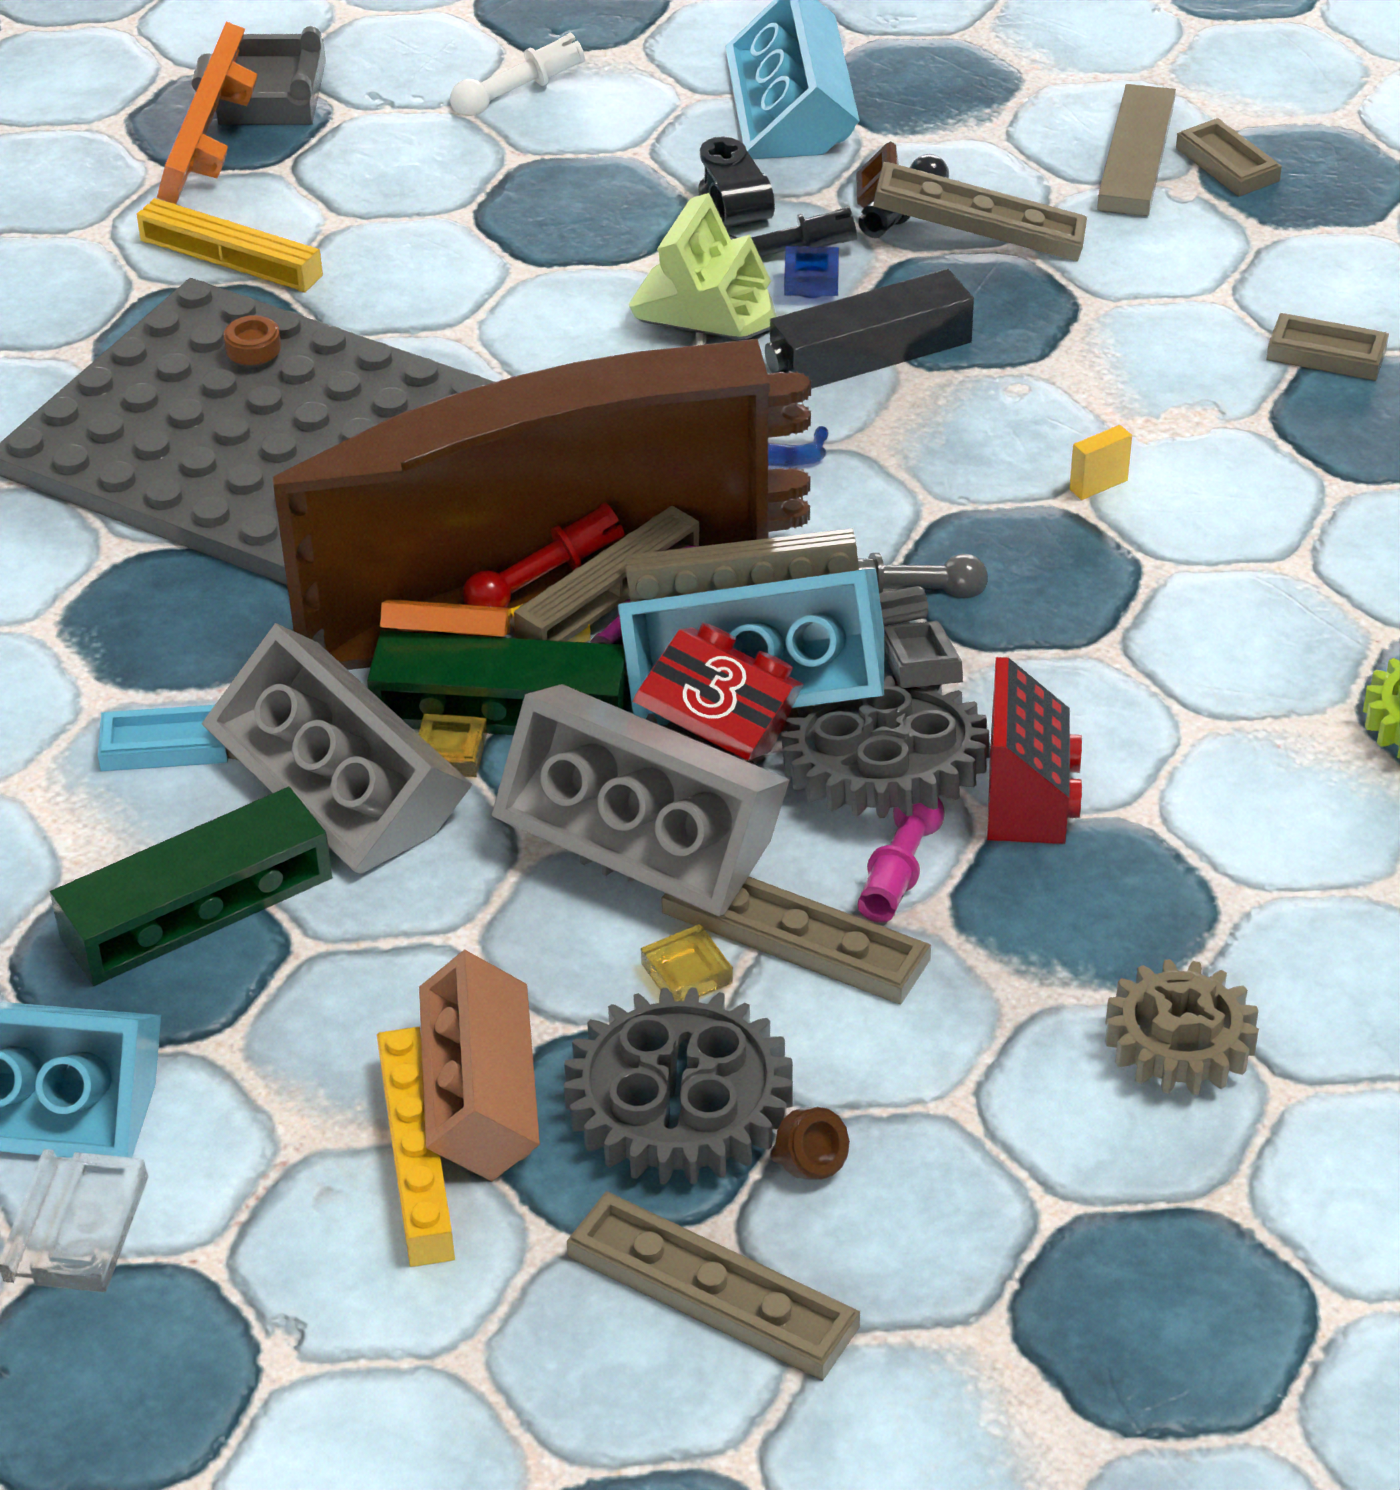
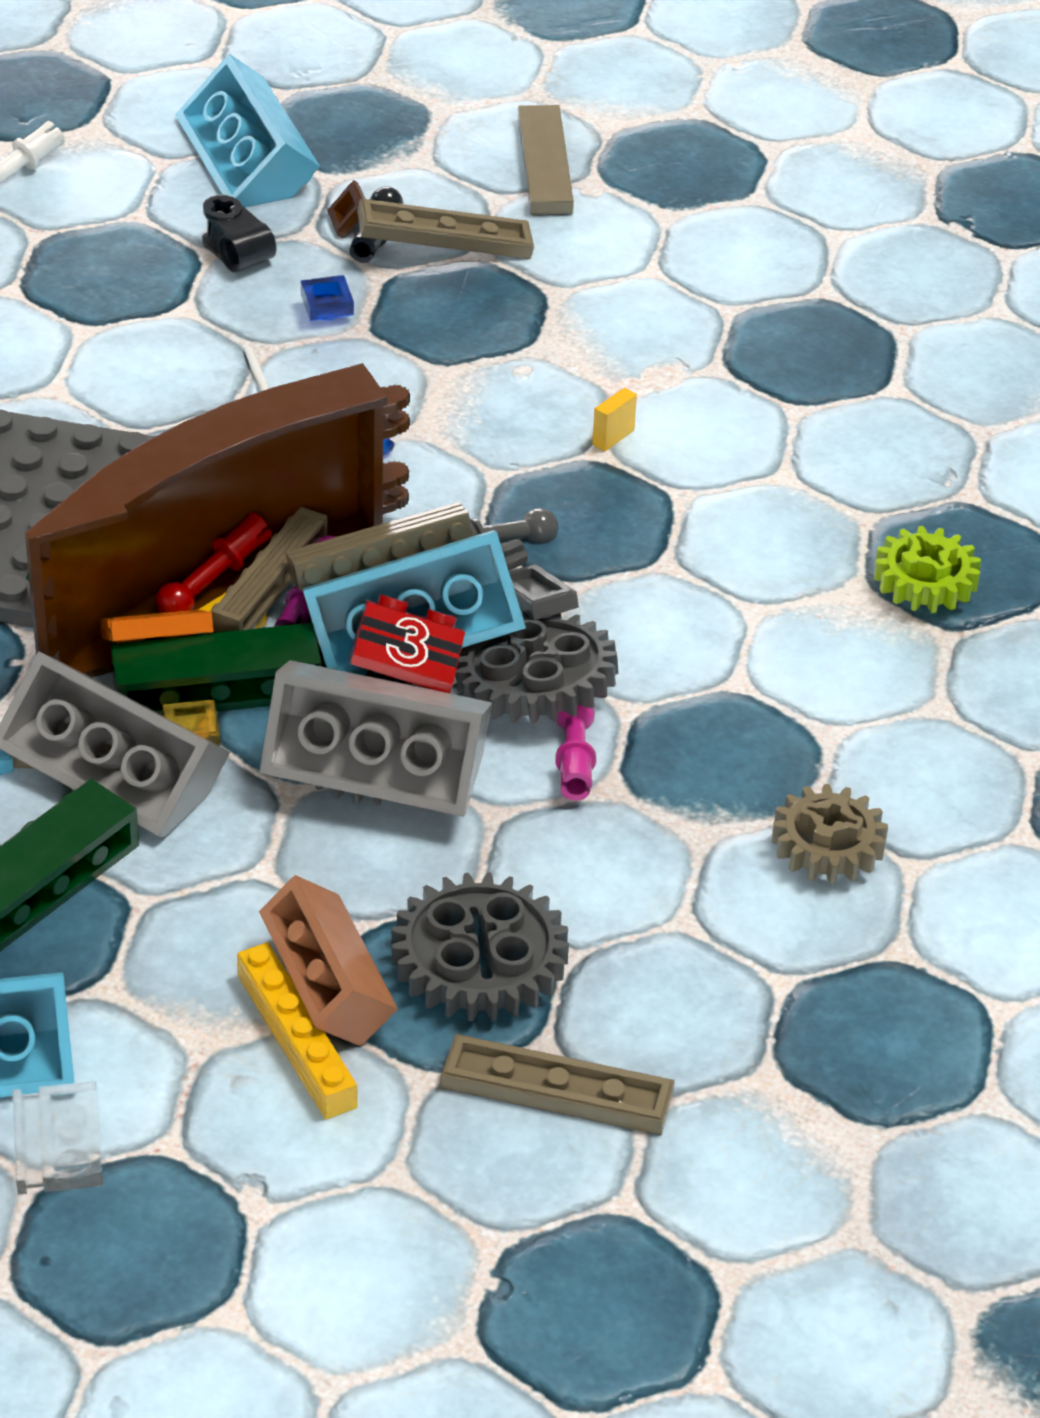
camera: 20 degrees left, 0 degrees up
yellowish green piece [629,193,776,340] -> none
clear yellow tile [641,924,733,1001] -> none
dark tan tile [661,876,931,1005] -> none
black pin [728,206,858,257] -> none
black brick [765,268,974,389] -> none
reddish brown tile [770,1107,850,1180] -> none
red slope [987,657,1082,844] -> none
dark tan tile [1176,118,1282,197] -> none
dark tan tile [1266,313,1389,381] -> none

